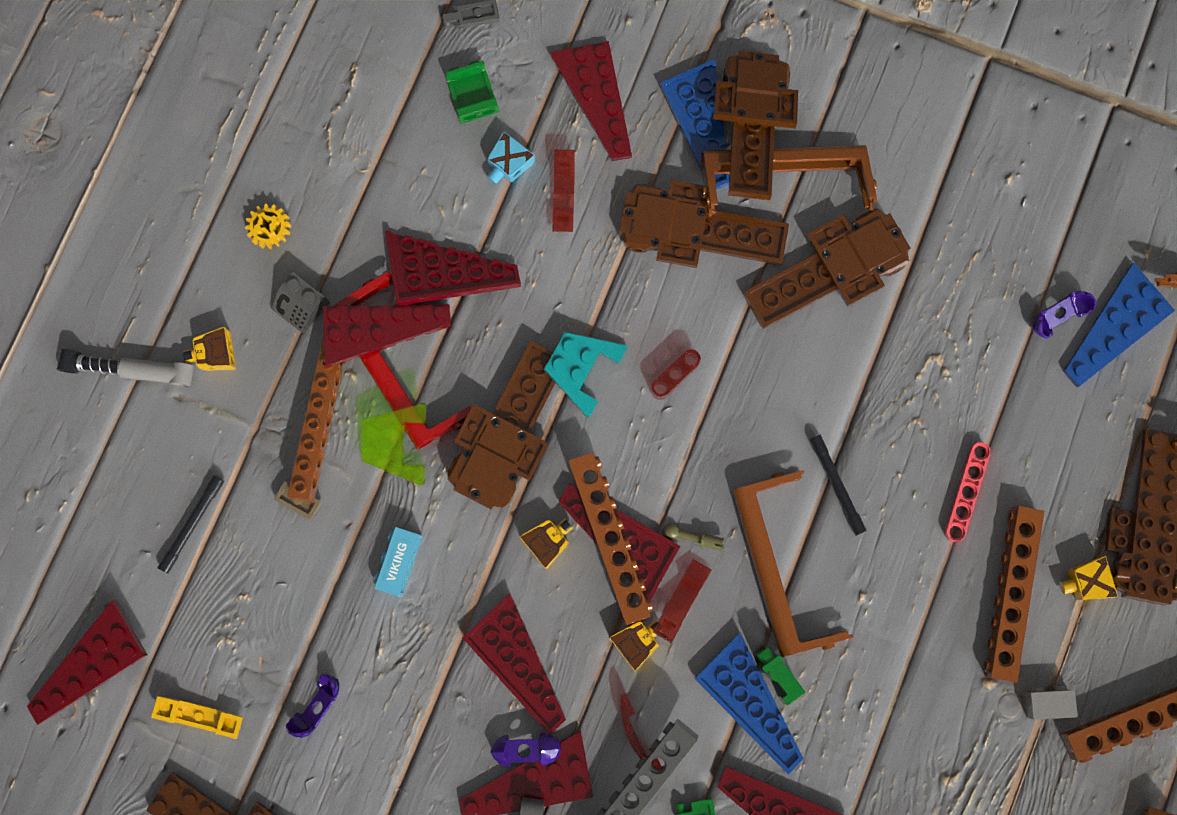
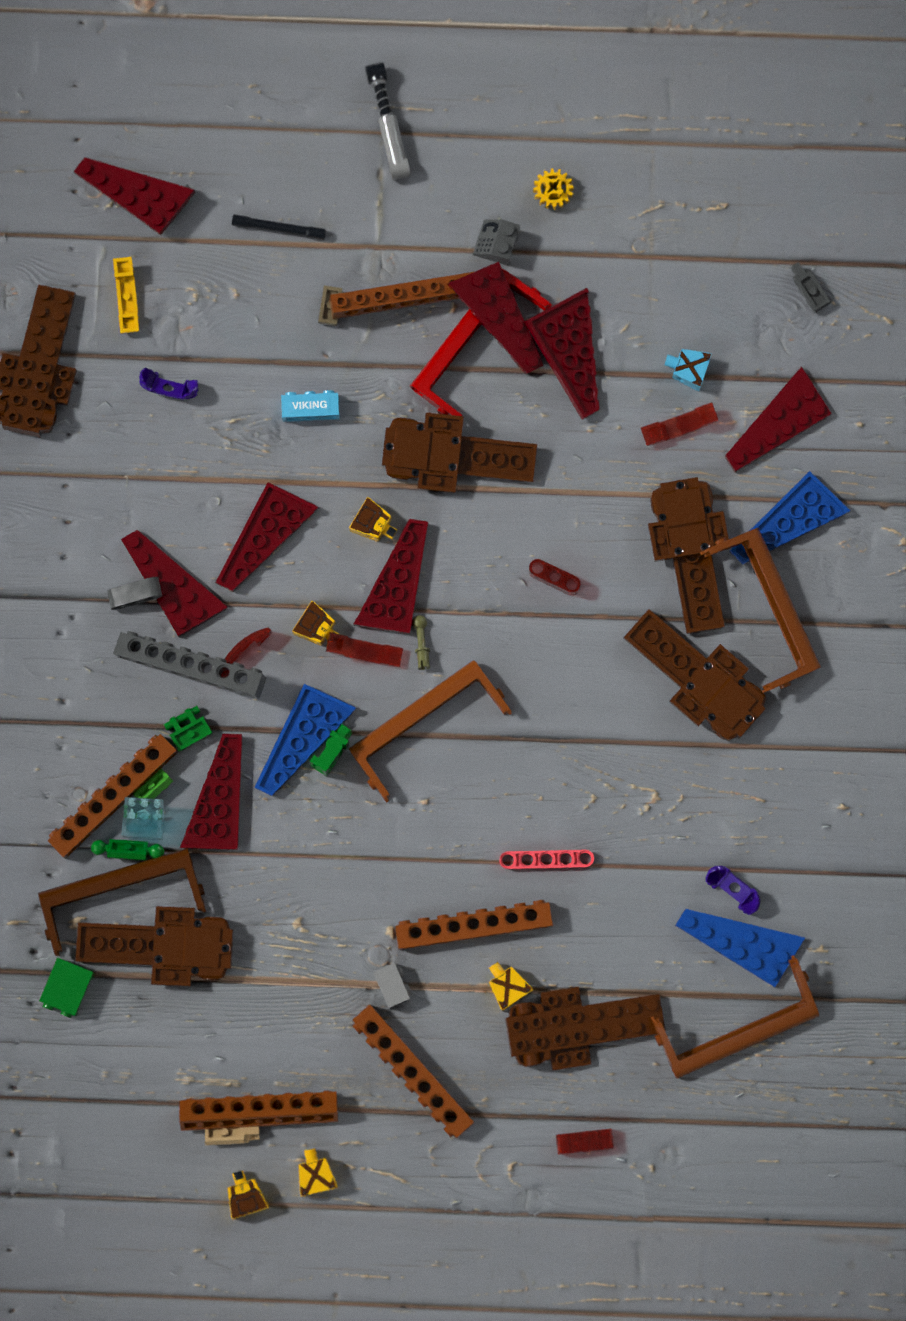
camera: 65 degrees right, 0 degrees up
torso [183,327,236,370] -> none
clear neon green wing [362,403,426,485] -> none
green panel [445,61,499,124] -> none
dark purple piece [490,733,561,767] -> none
teal wing [543,332,628,418] -> none
dark orange brick [568,452,653,625] -> none
reddish brown piece [713,51,798,200] -> none
black piece [809,434,867,536] -> none

